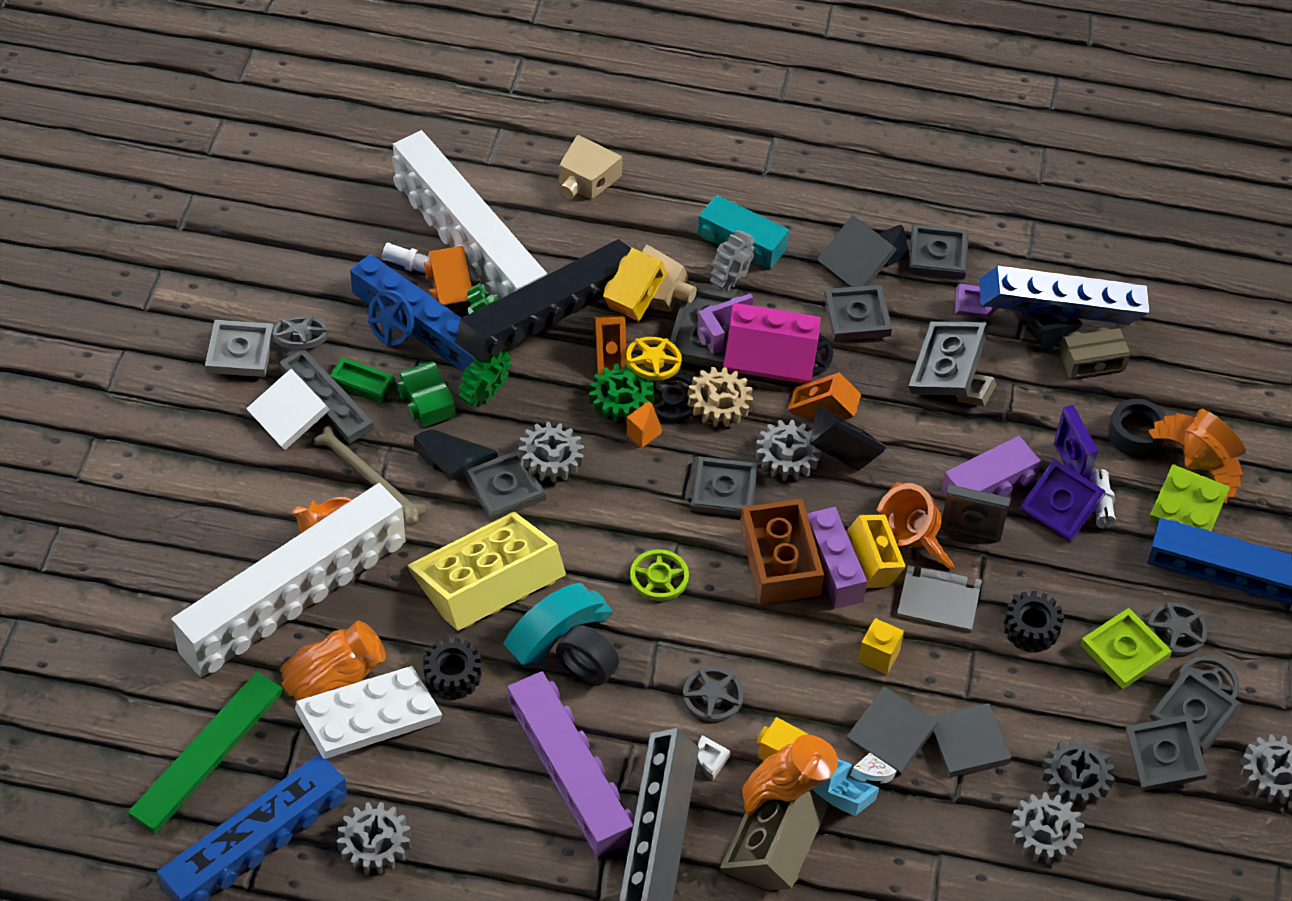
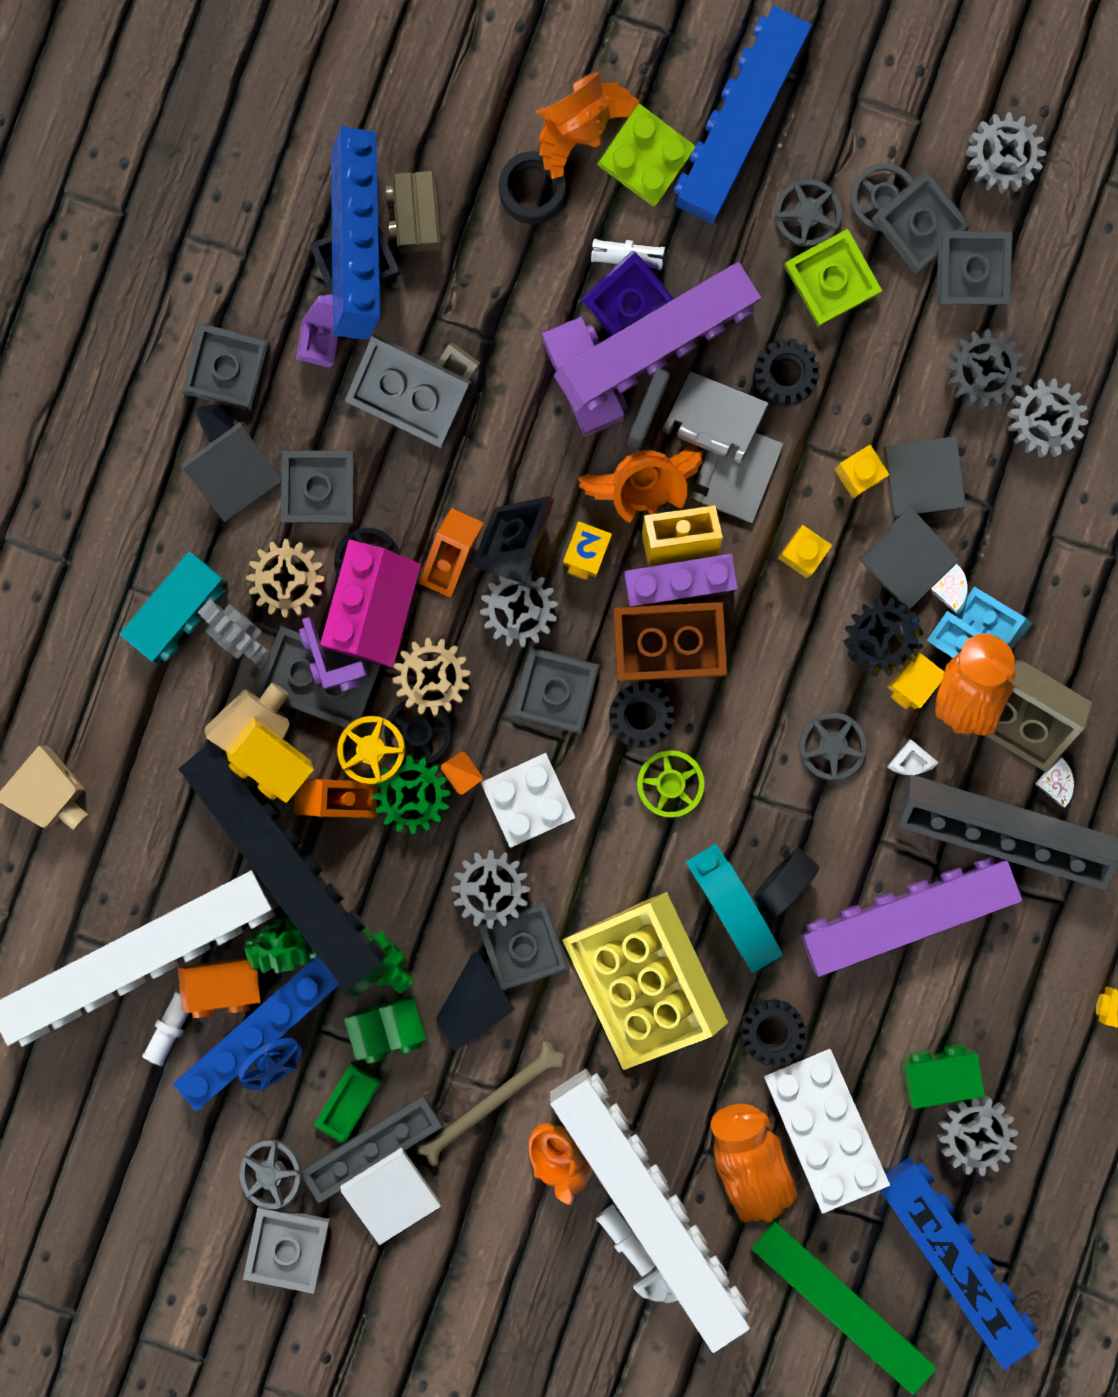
camera: 85 degrees left, 35 degrees up
dark purple tile [1054,405,1098,481] -> none
none -> tan gear [246,539,326,618]
none -> white plate [480,753,575,848]
none -> medium lavender brick [554,261,761,412]
none -> yellow brick [563,521,612,580]
none -> black tyre [609,683,674,748]
none -> light grey piece [662,371,769,464]
none -> yellow brick [834,445,889,499]
none -> black gear [843,598,924,677]
none -> green brick [900,1044,985,1109]
none -> white tile [1035,757,1074,808]

